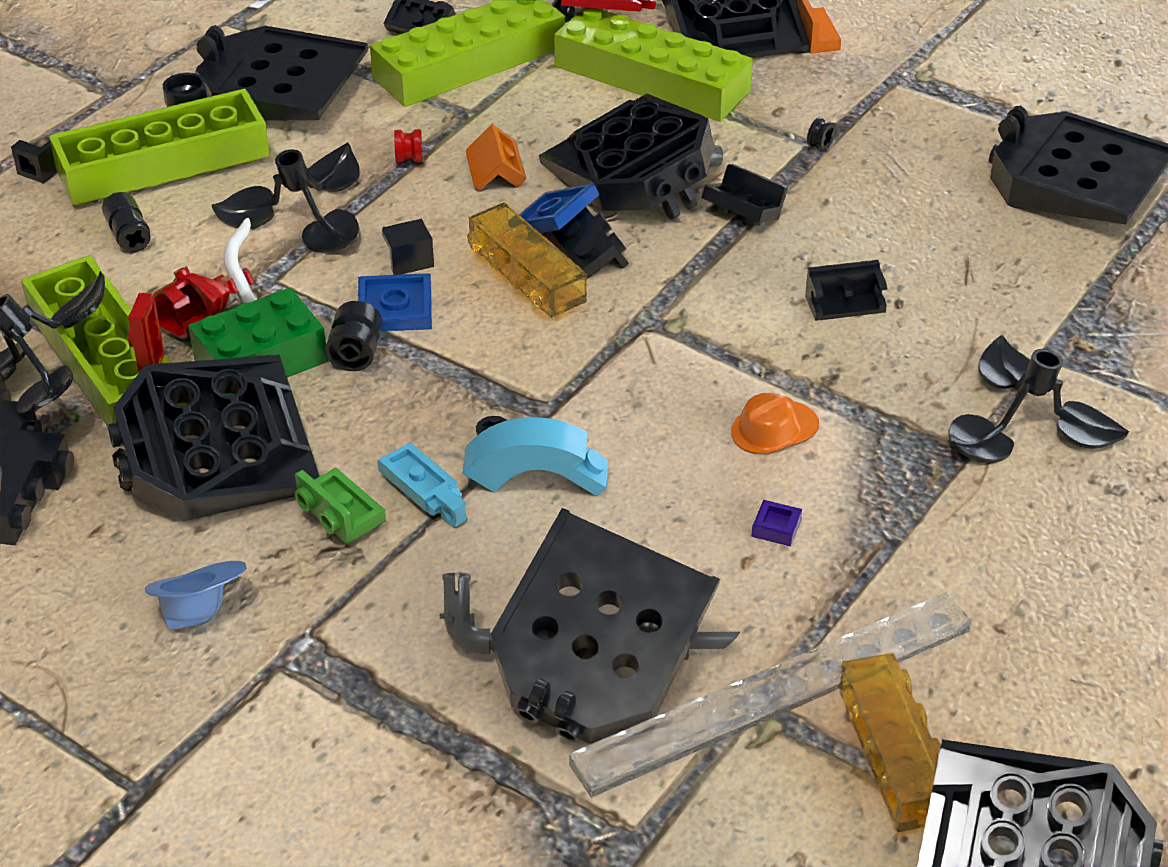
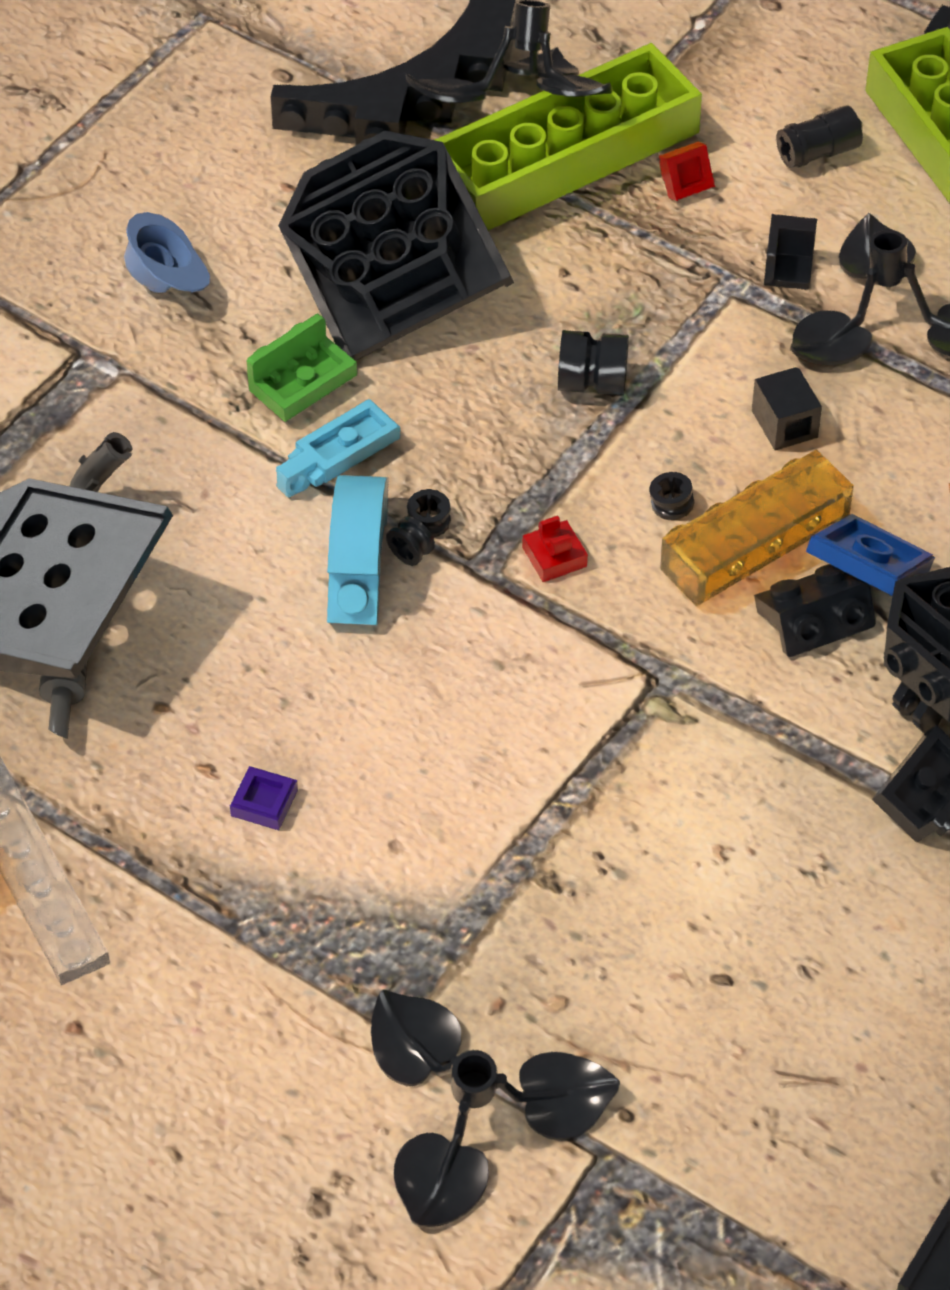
camera: 90 degrees right, 10 degrees up
red plate [128,293,165,372] -> none
red helmet [153,218,257,339] -> none
green brick [188,287,328,396] -> none
blue tile [358,273,432,332] -> none
orange piece [731,393,819,454] -> none
black hinge [805,260,887,321] -> none
none -> red tile [522,515,588,582]
none -> black bush [649,472,694,520]
none -> red tile [659,141,715,201]
none -> black panel [764,214,817,290]

